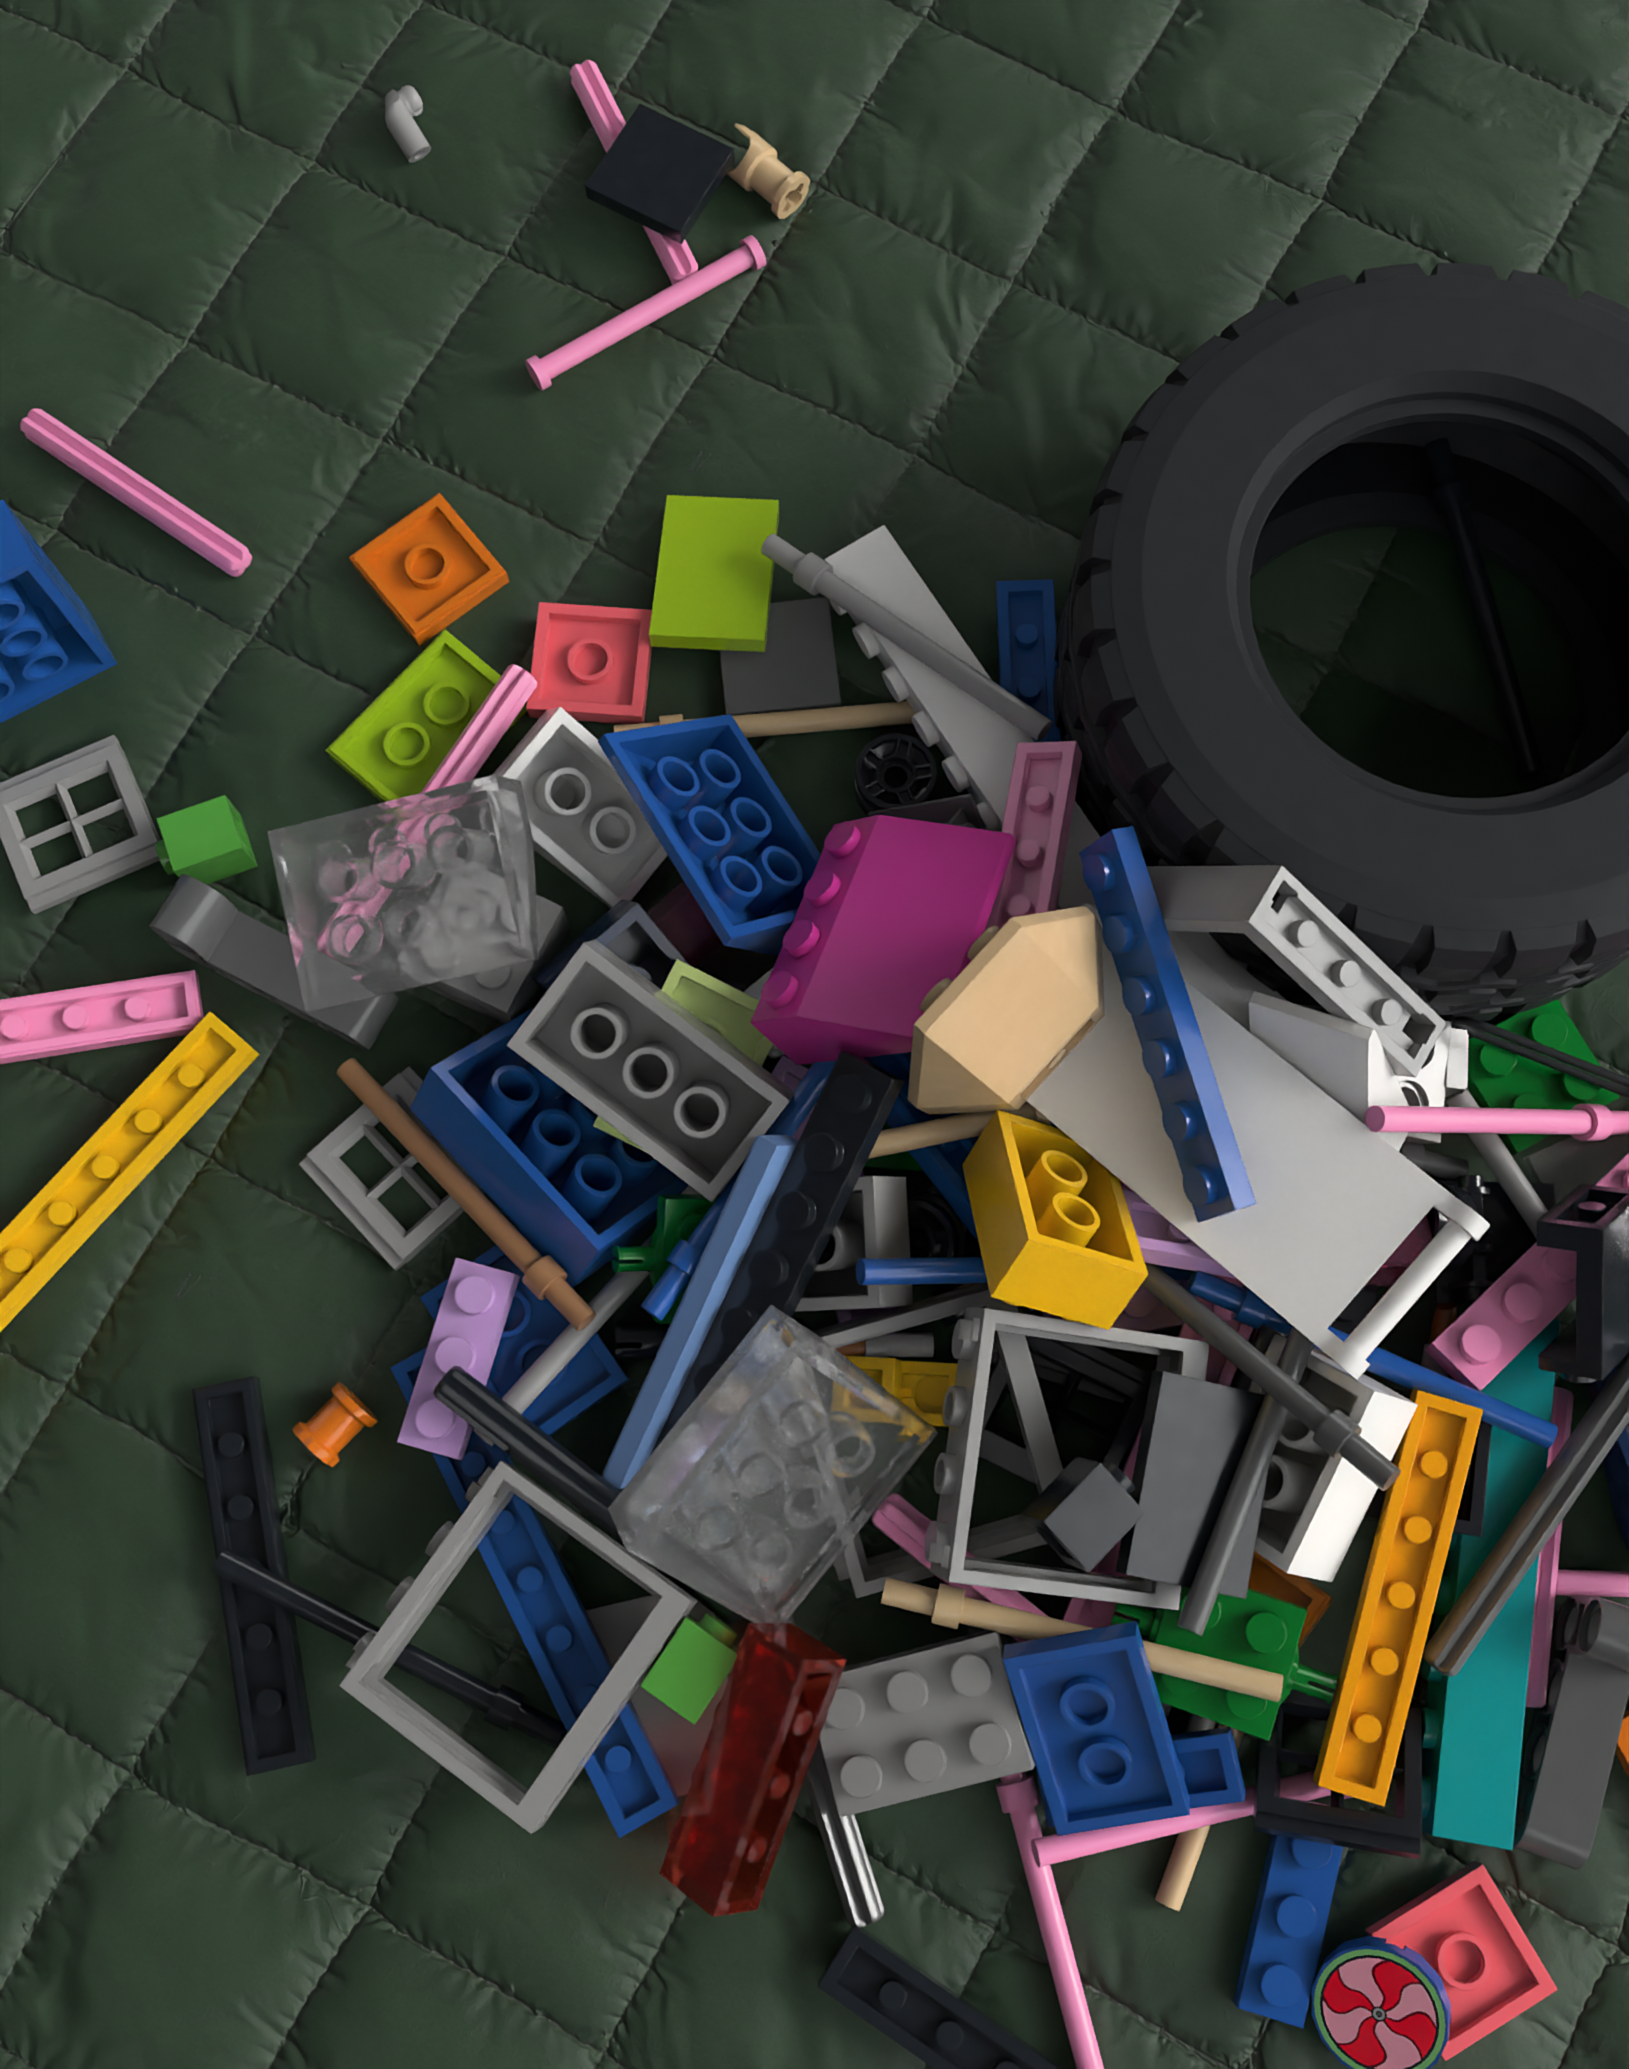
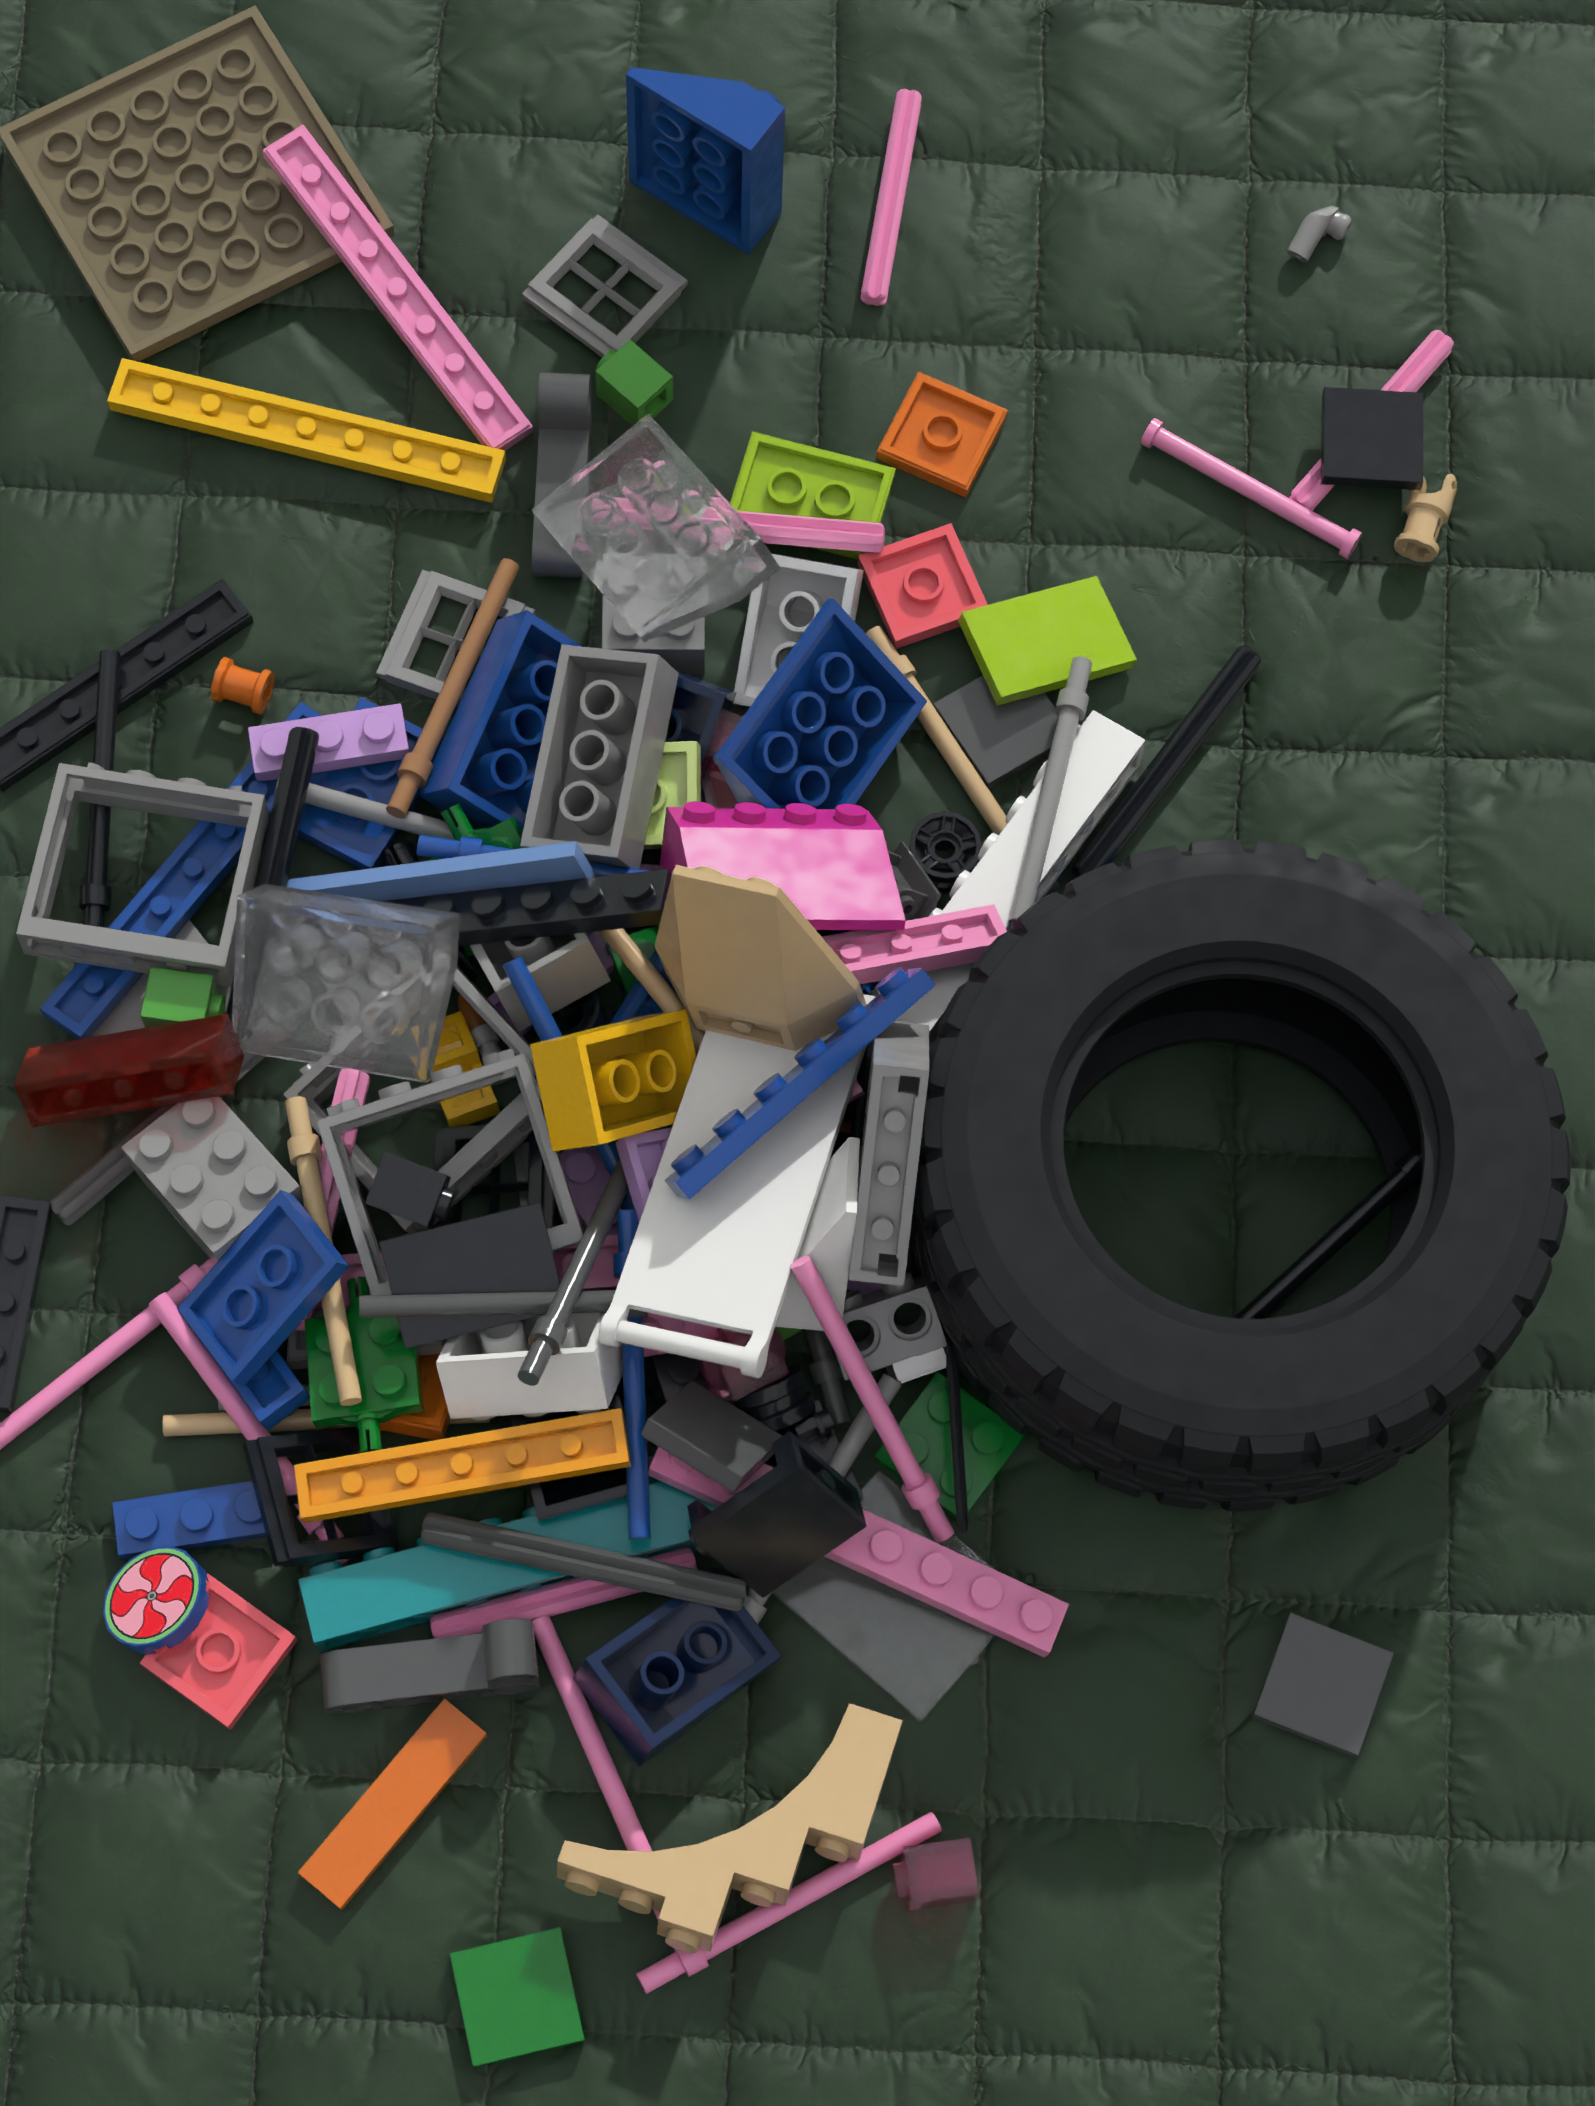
camera: 60 degrees right, 5 degrees down
none -> dark grey tile [641,1380,782,1492]
none -> black axle [1072,646,1261,878]

